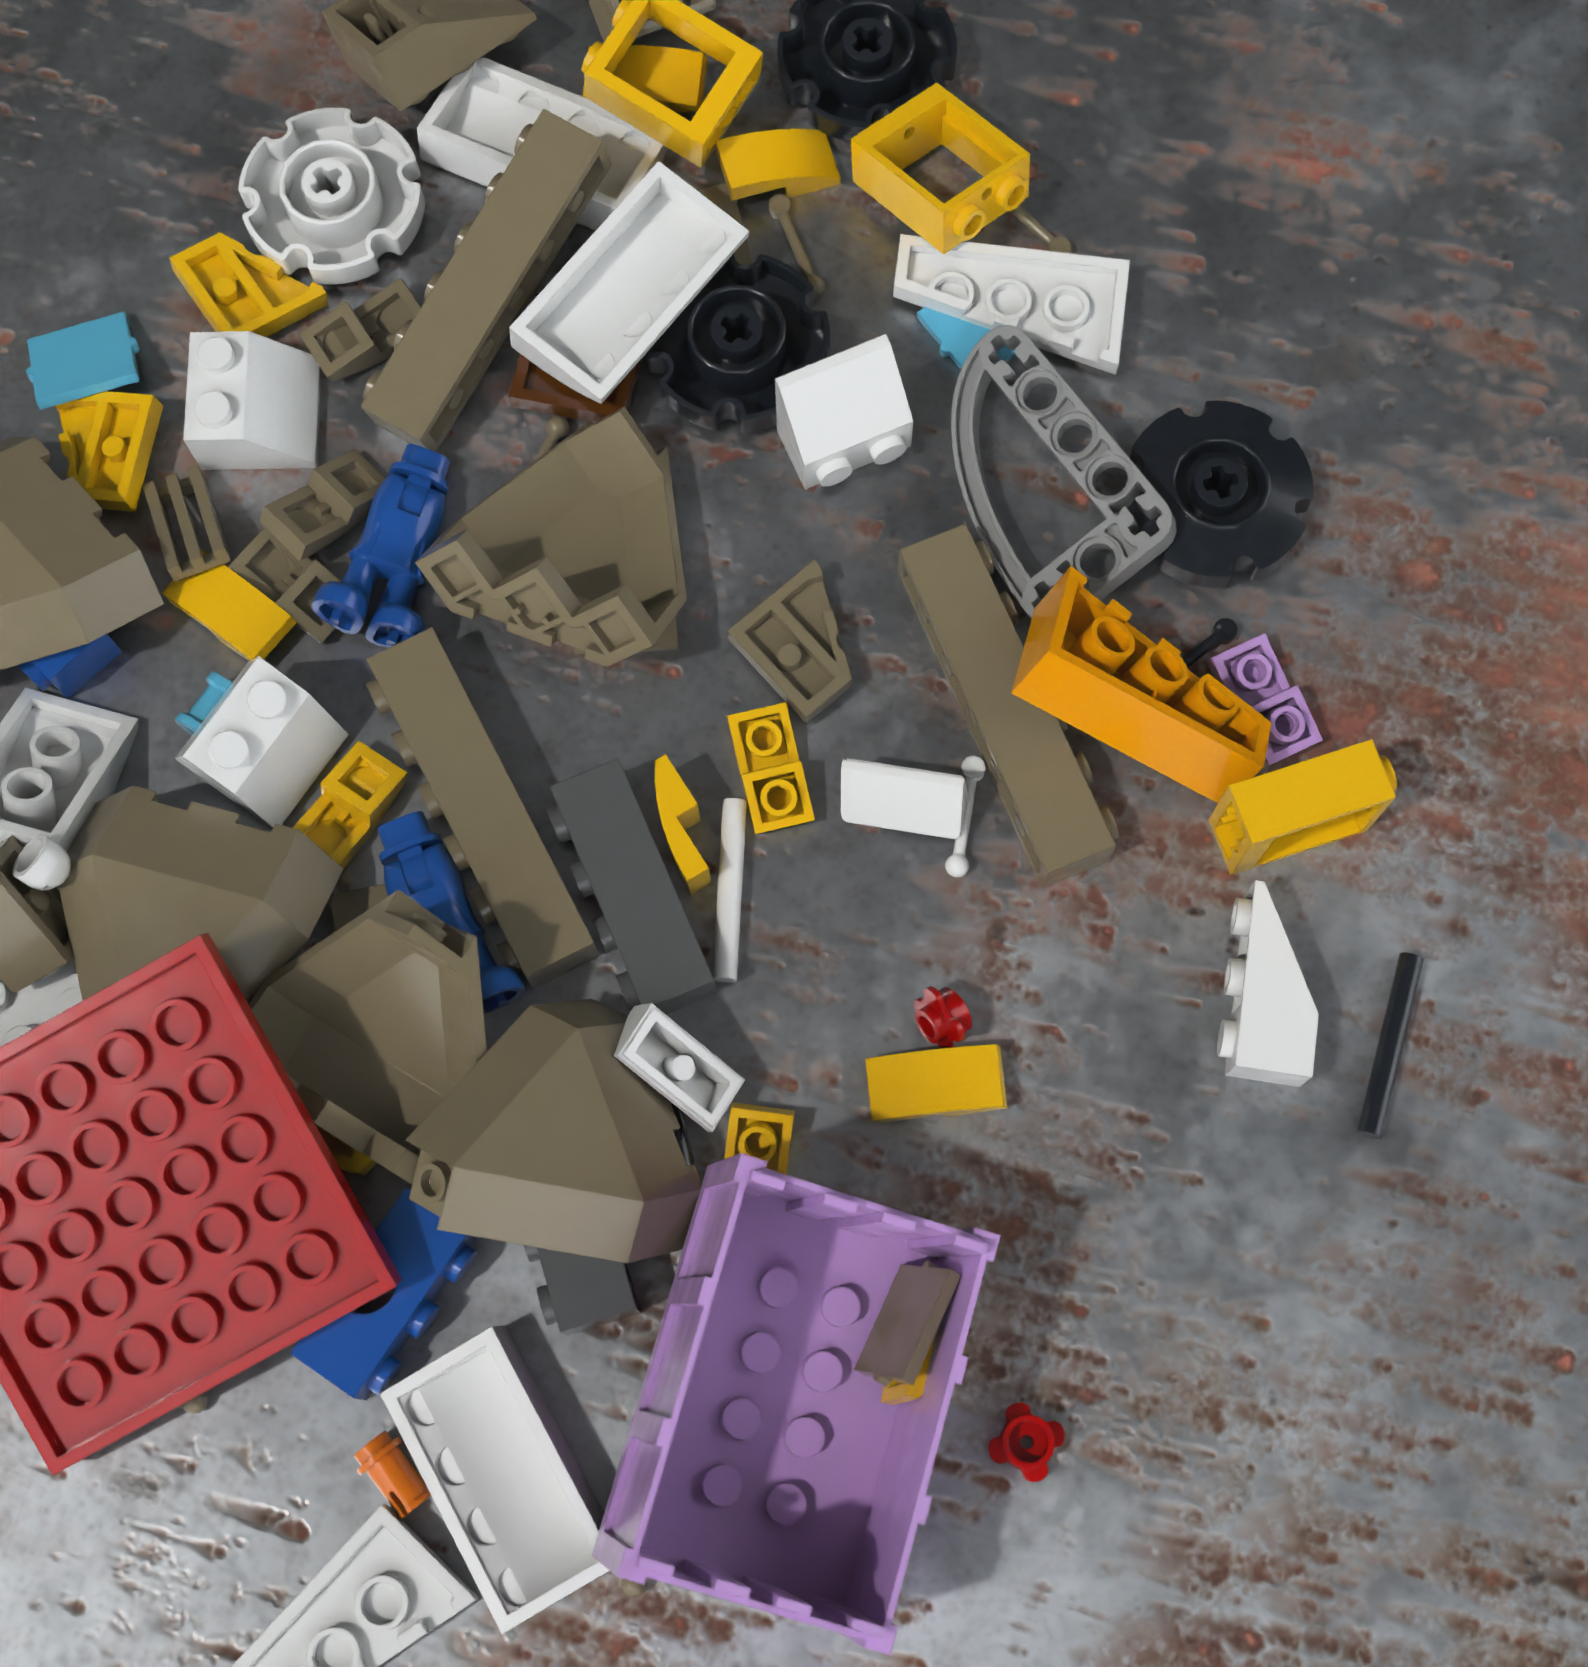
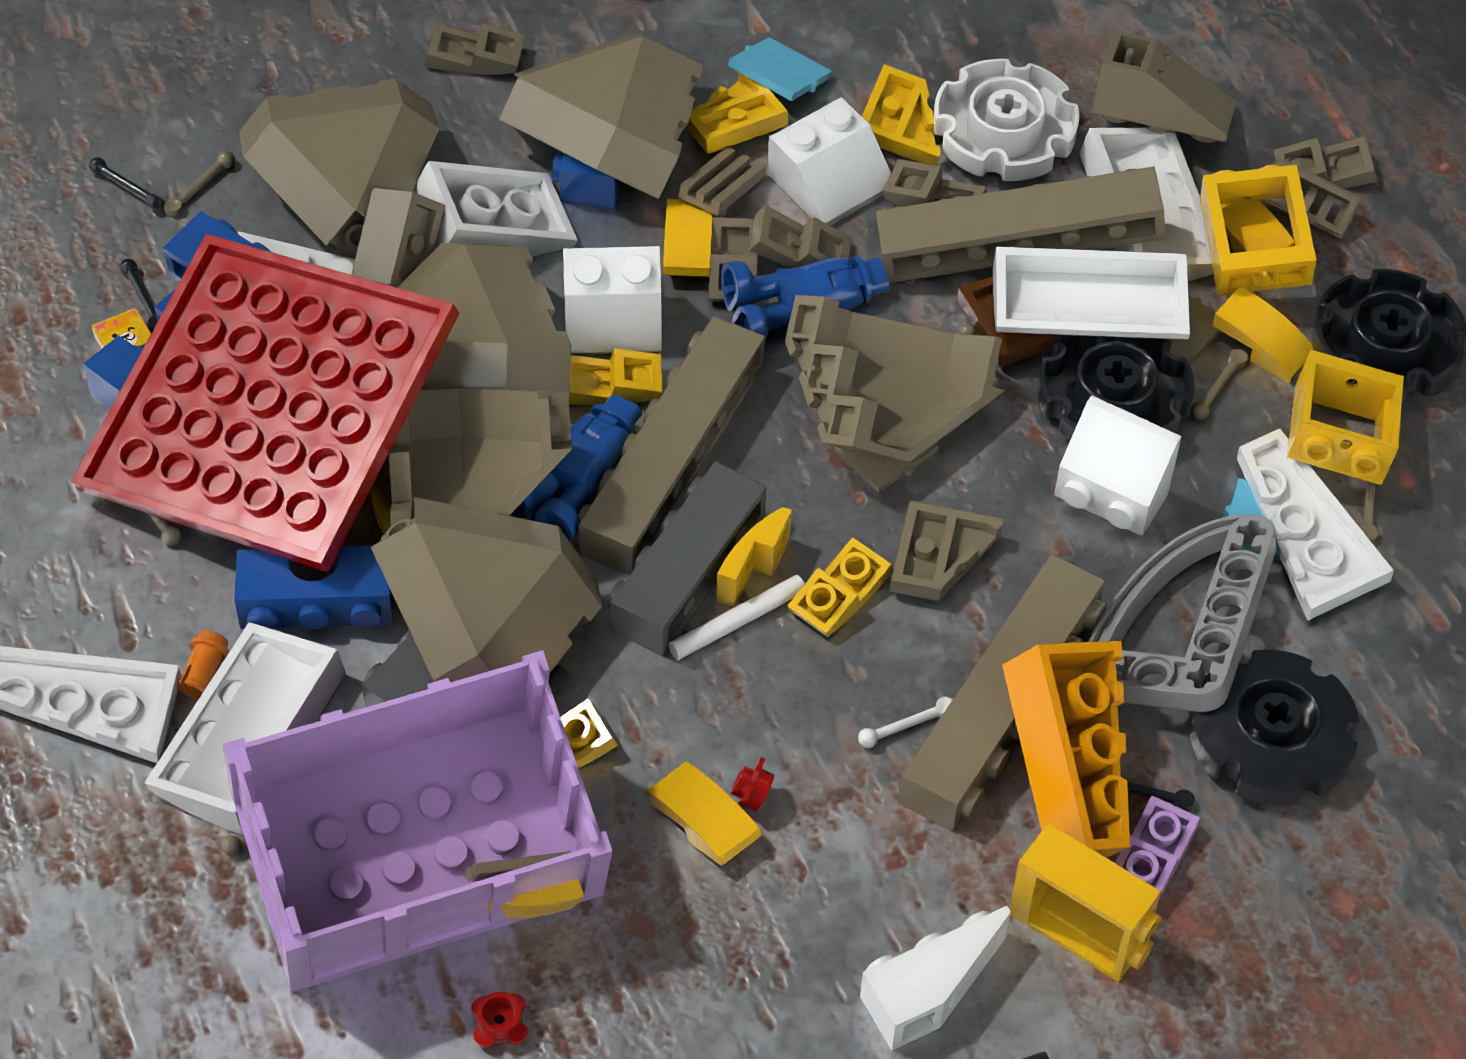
camera: 50 degrees right, 20 degrees down
white hinge [12,834,71,891] -> none
white slope [614,1003,745,1132] -> none
white slope [841,758,968,839] -> none

